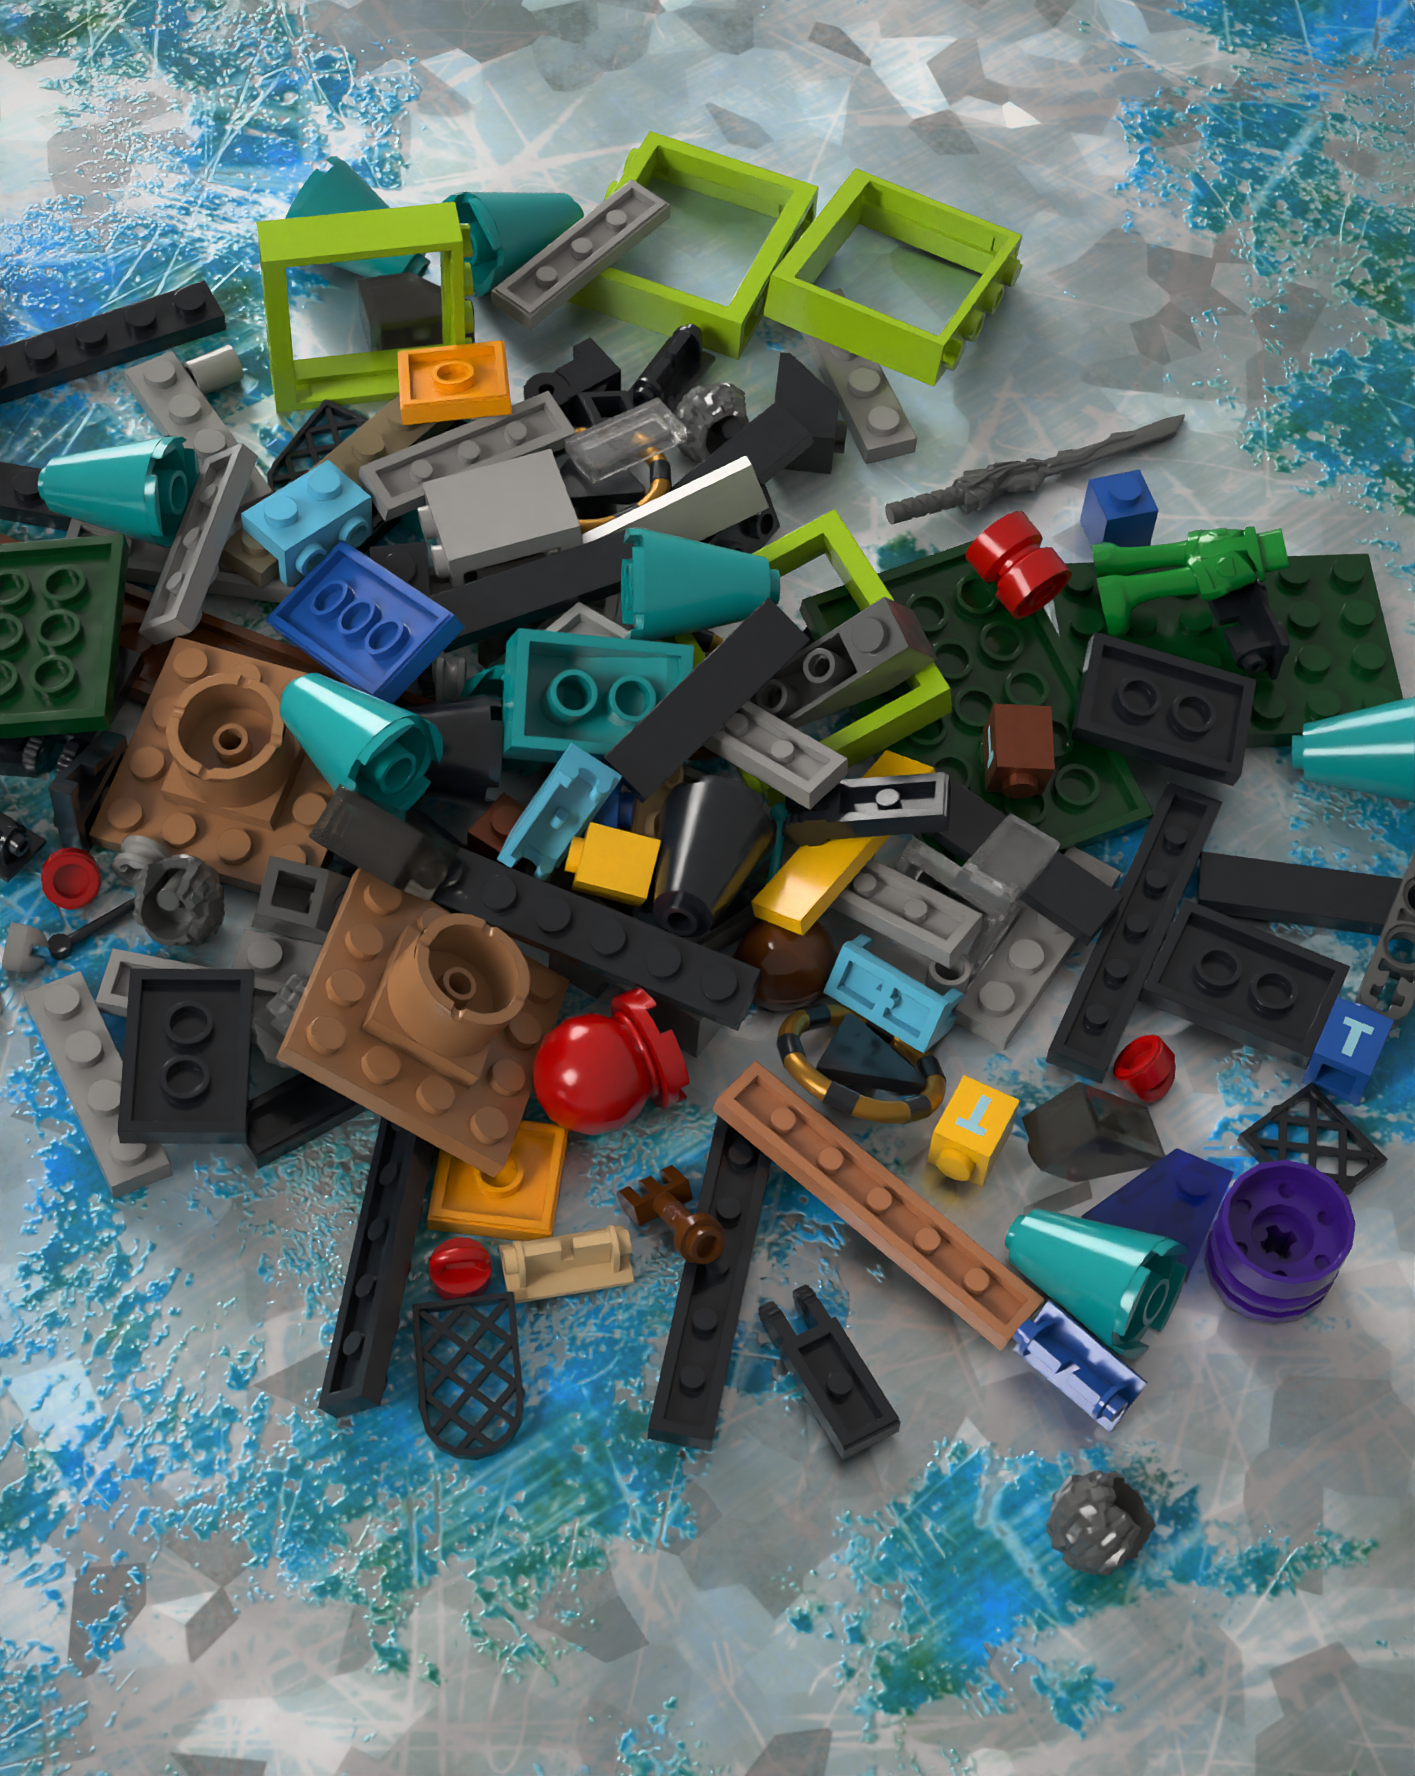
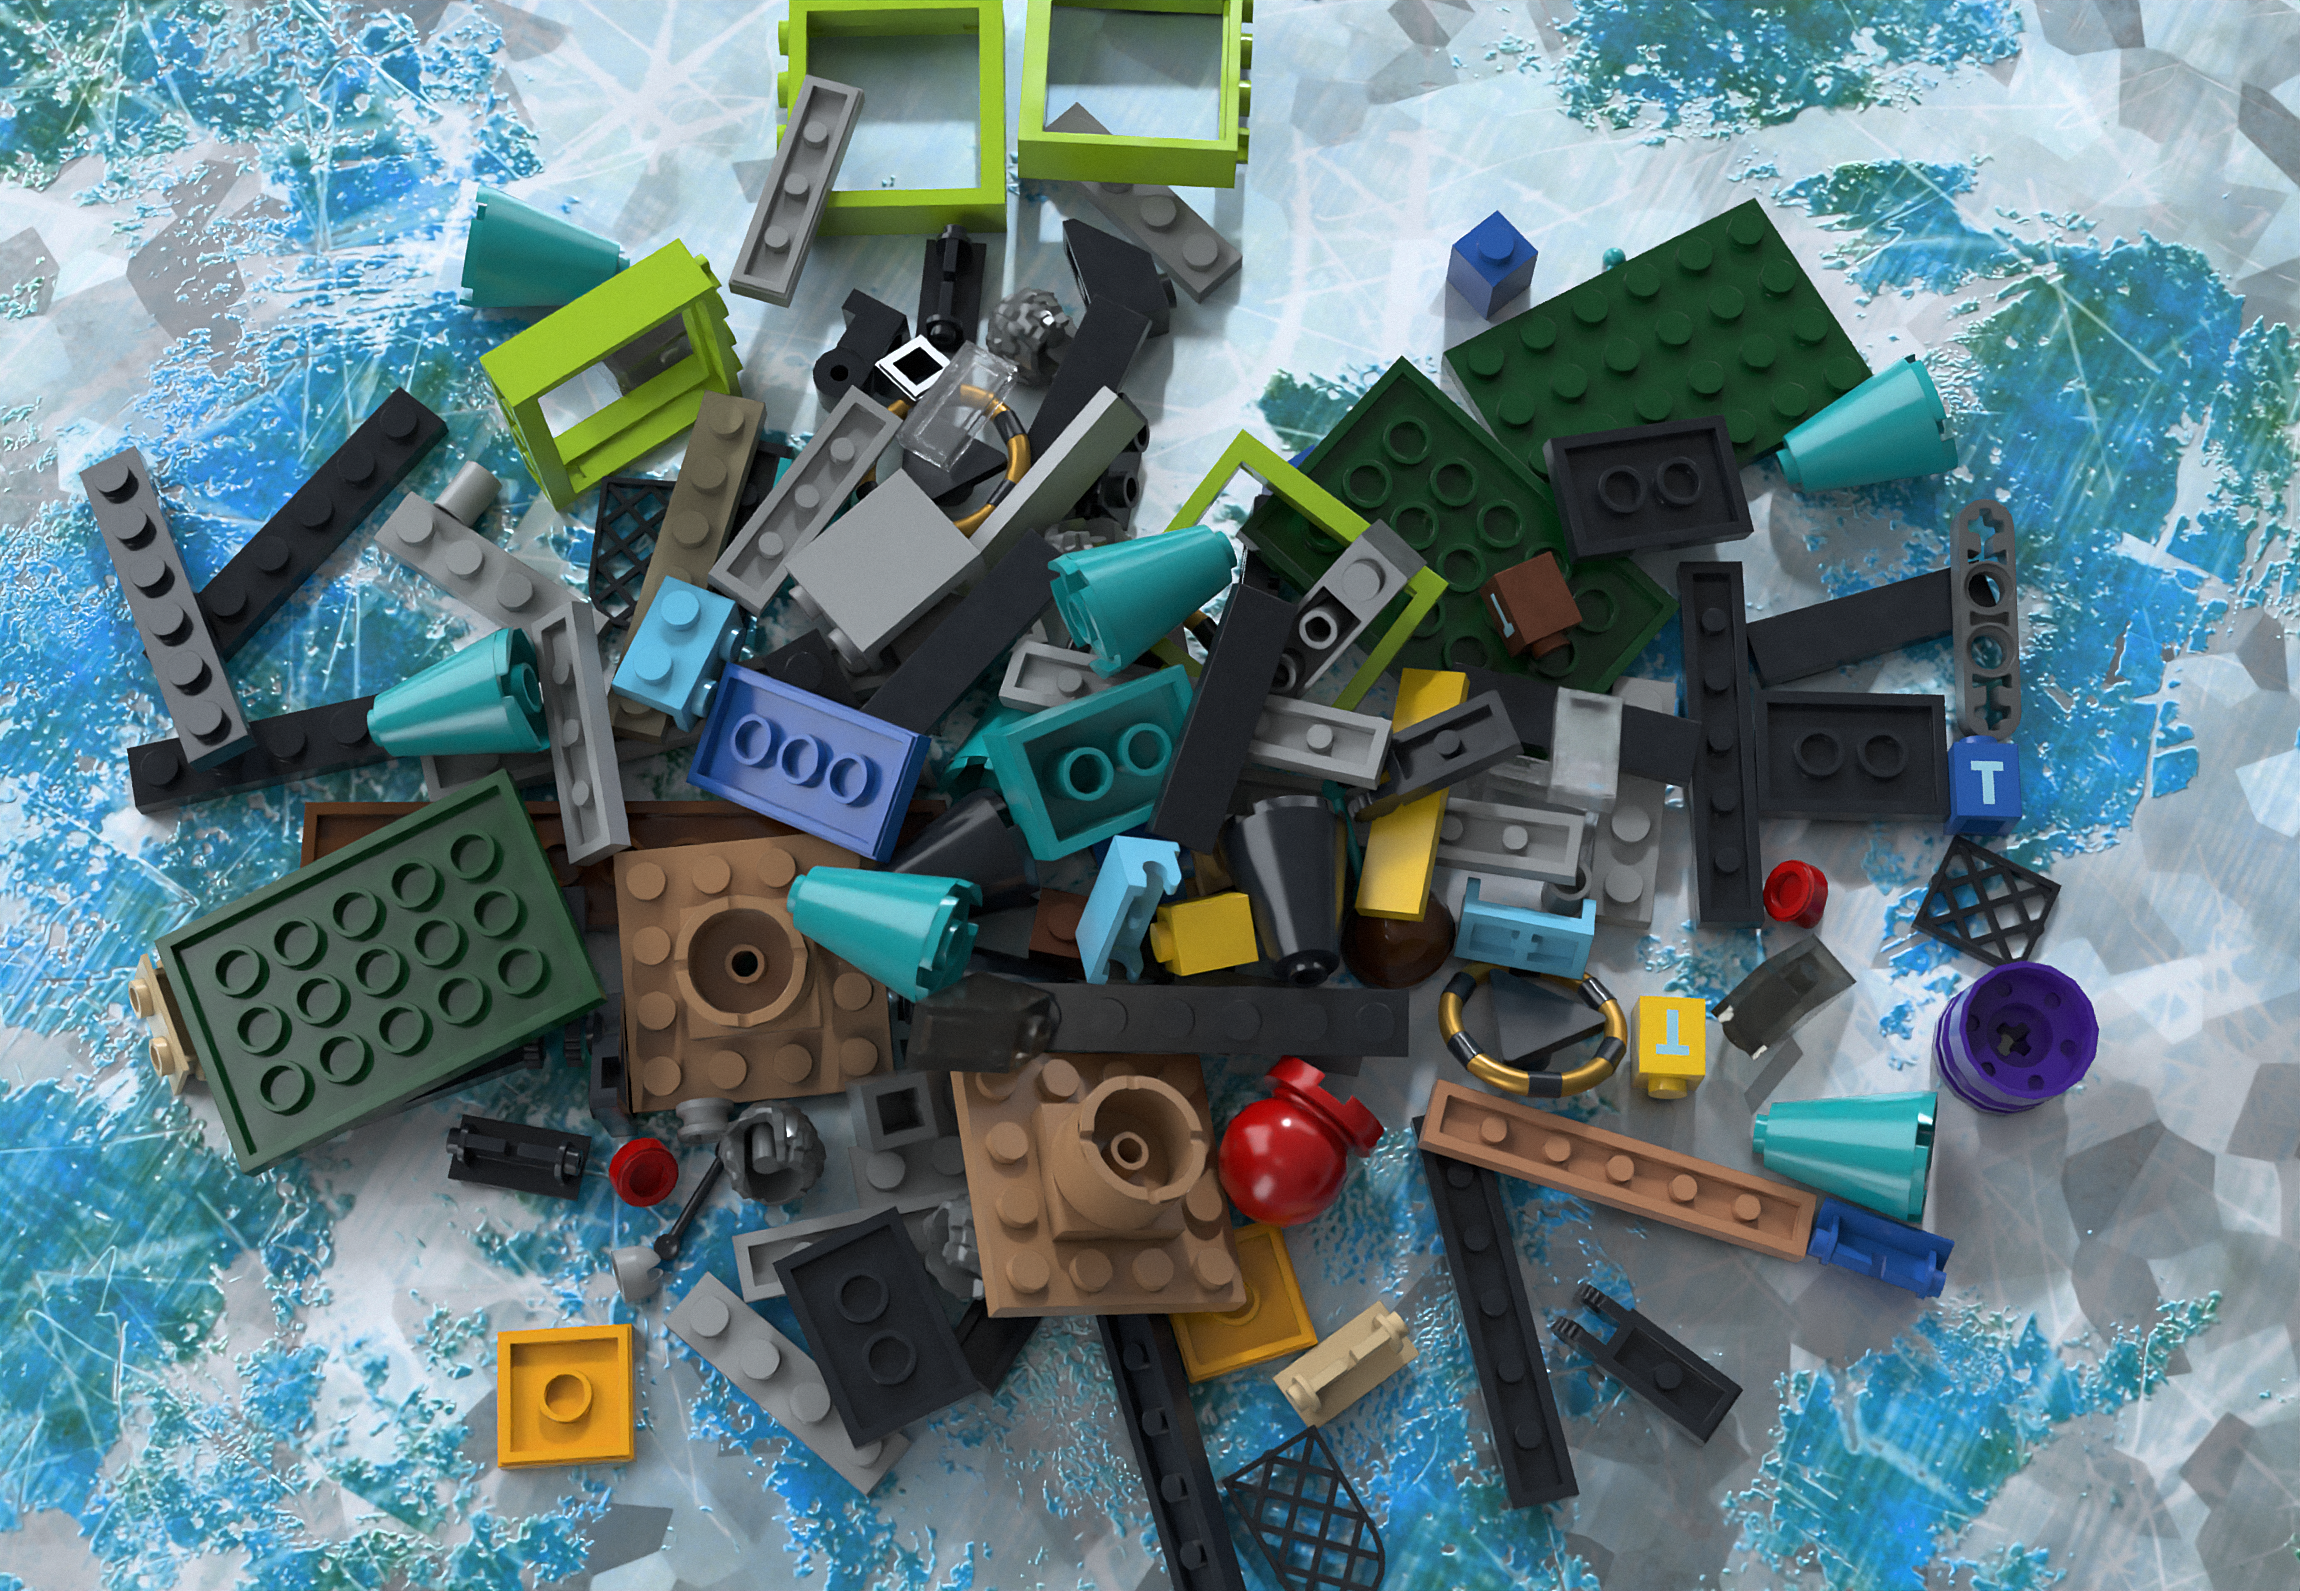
camera: 20 degrees left, 15 degrees up
light orange tile [397,340,512,425] -> none
red tile [429,1237,492,1300] -> none
teal cone [442,192,584,297] -> none
reddish brown hinge [616,1165,725,1264] -> none
dark grey sword [885,414,1185,525] -> none
red wheel [965,511,1072,619] -> none
dark grey piece [1046,1470,1156,1576] -> none
clear blue wing [1081,1148,1234,1282] -> none
green piece [1091,526,1290,638] -> none
black hinge [1206,579,1290,680] -> none

